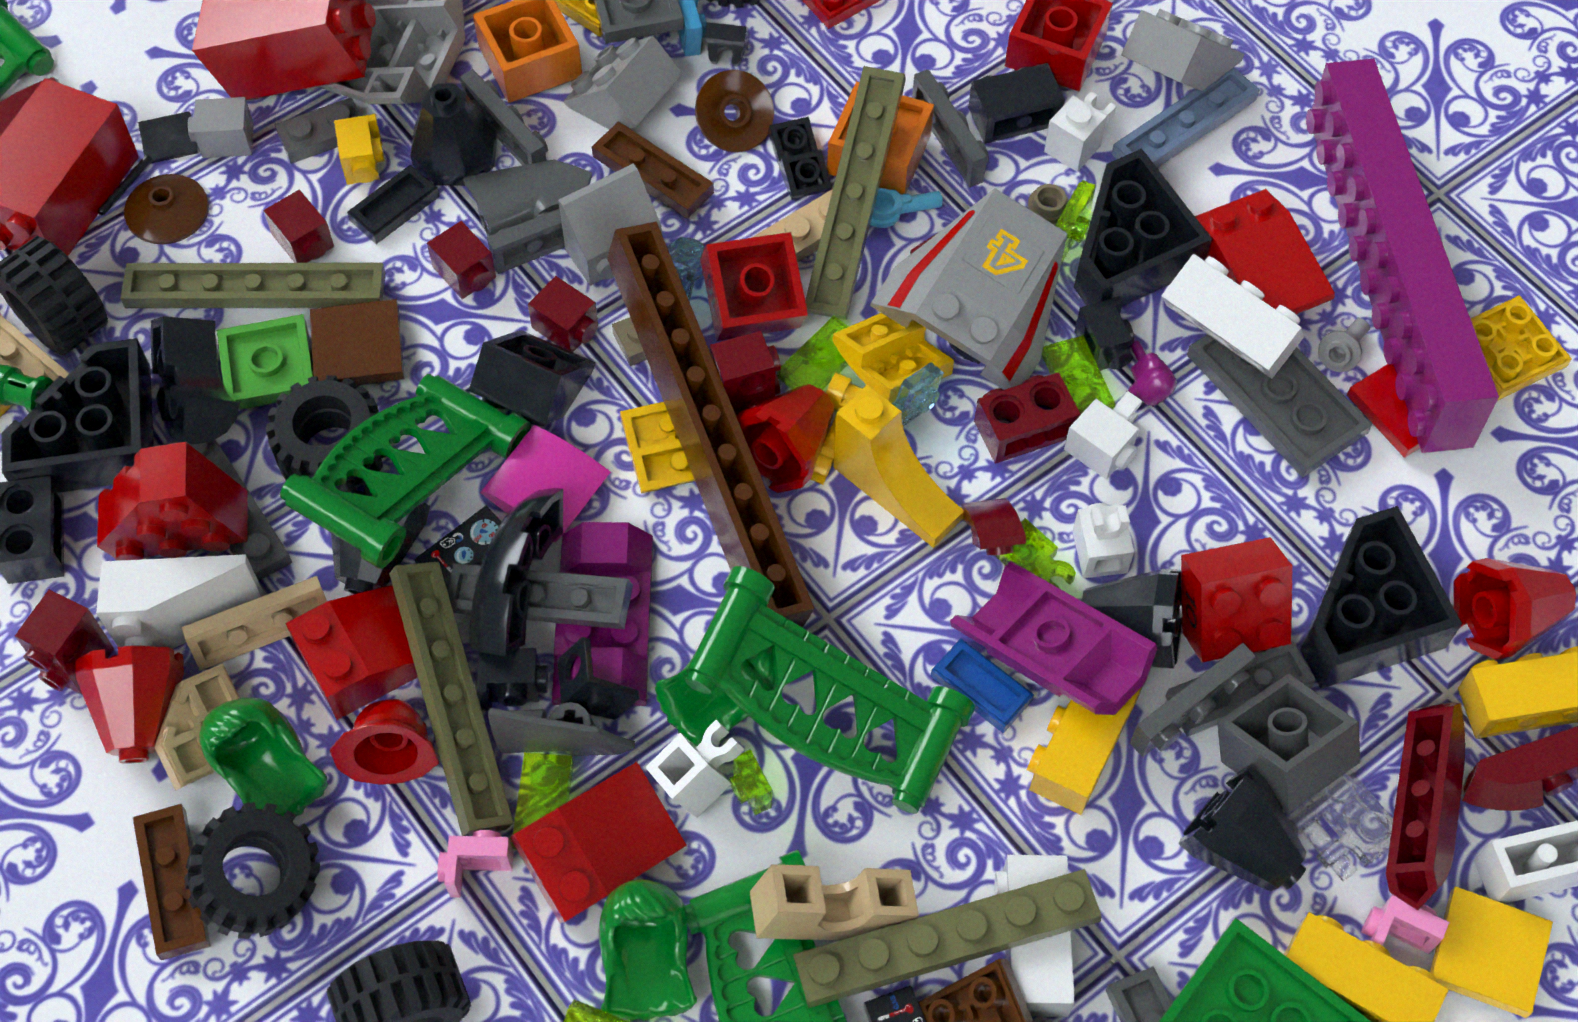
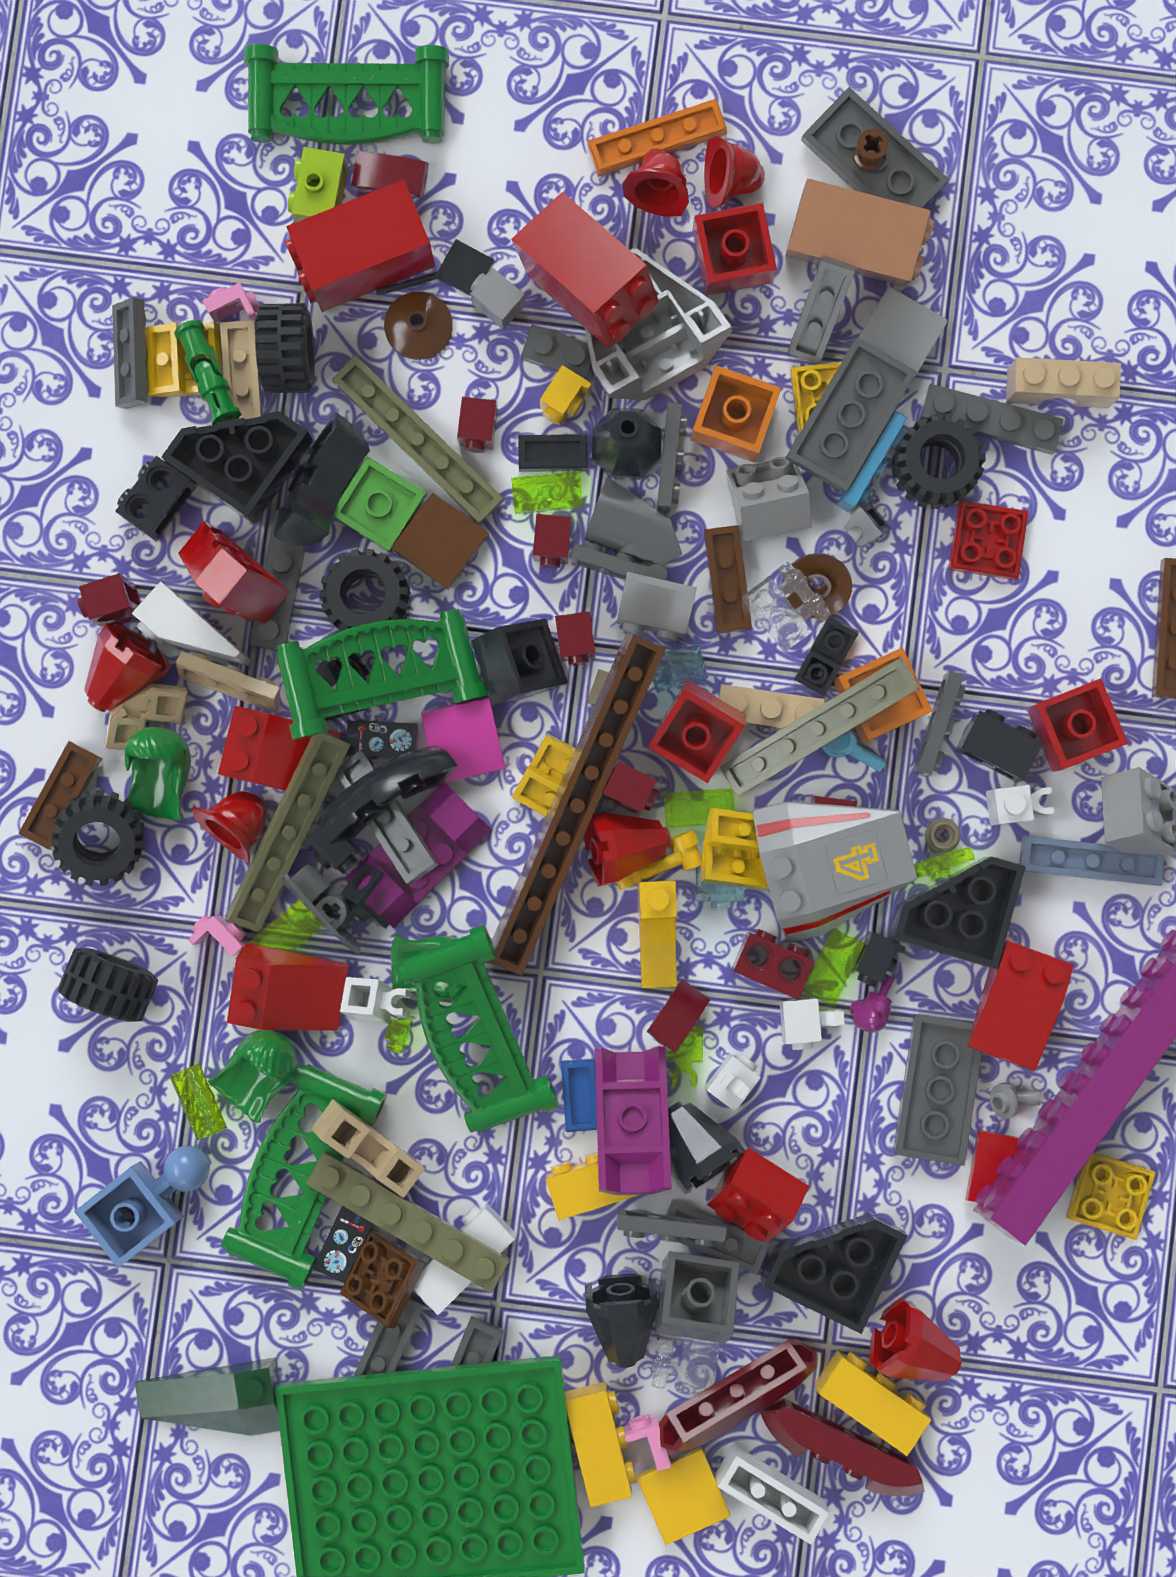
camera: 45 degrees right, 25 degrees up
white brick [1162,254,1304,379] -> none
none -> clear neon green plate [511,471,583,514]
none -> clear plate [741,561,830,652]

